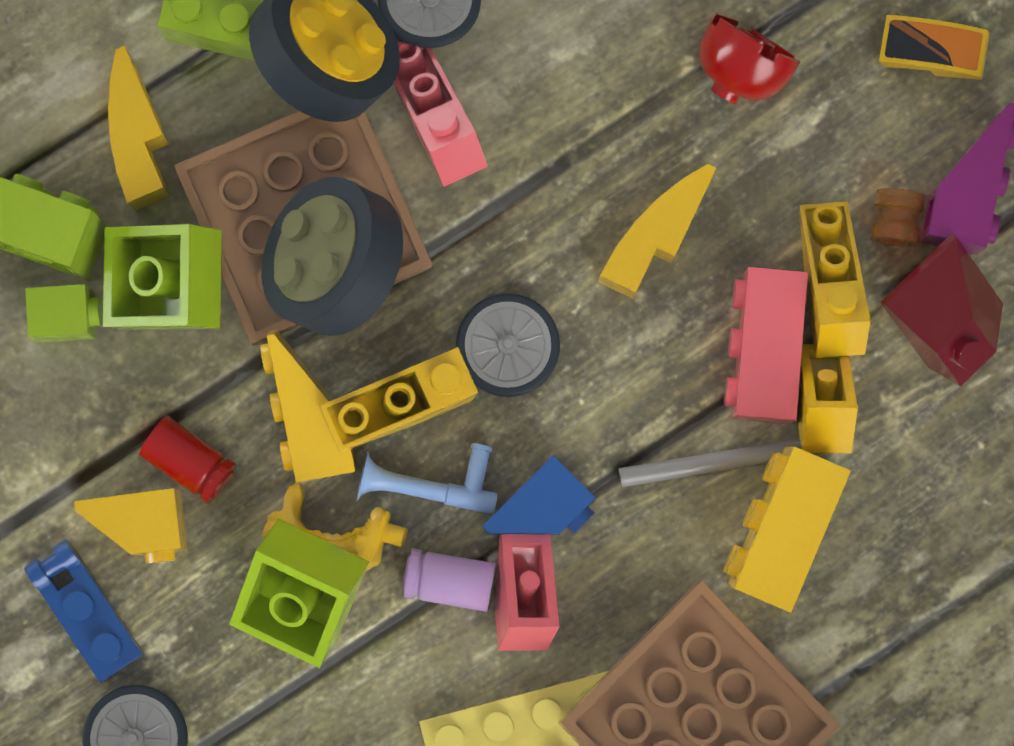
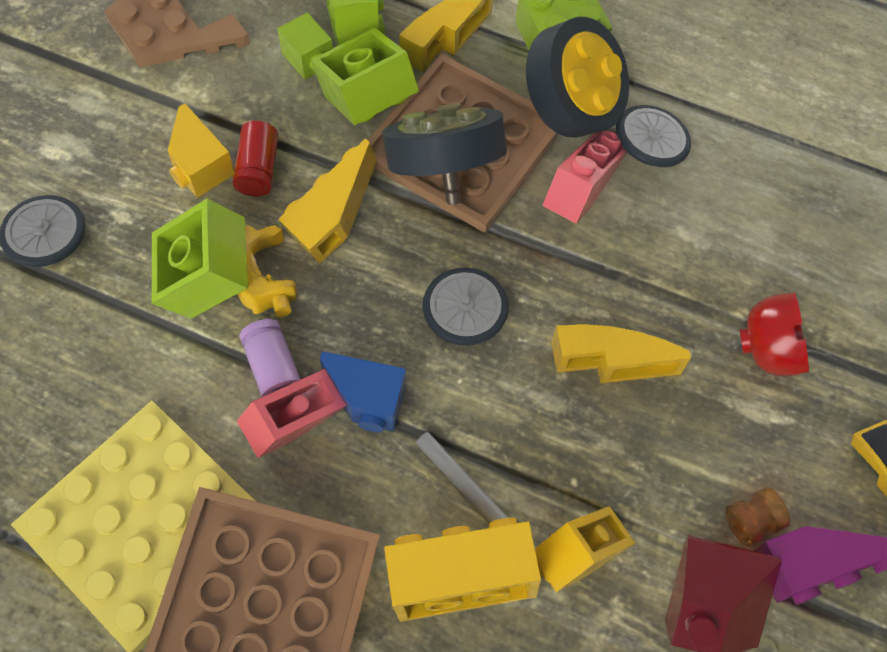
camera: 55 degrees right, 20 degrees down
blue plate [24,539,145,683] -> none
yellow slope [319,347,478,453] -> none
light blue piece [356,443,497,515] -> none
coral brick [724,267,808,424] -> none
yellow slope [799,201,871,358] -> none

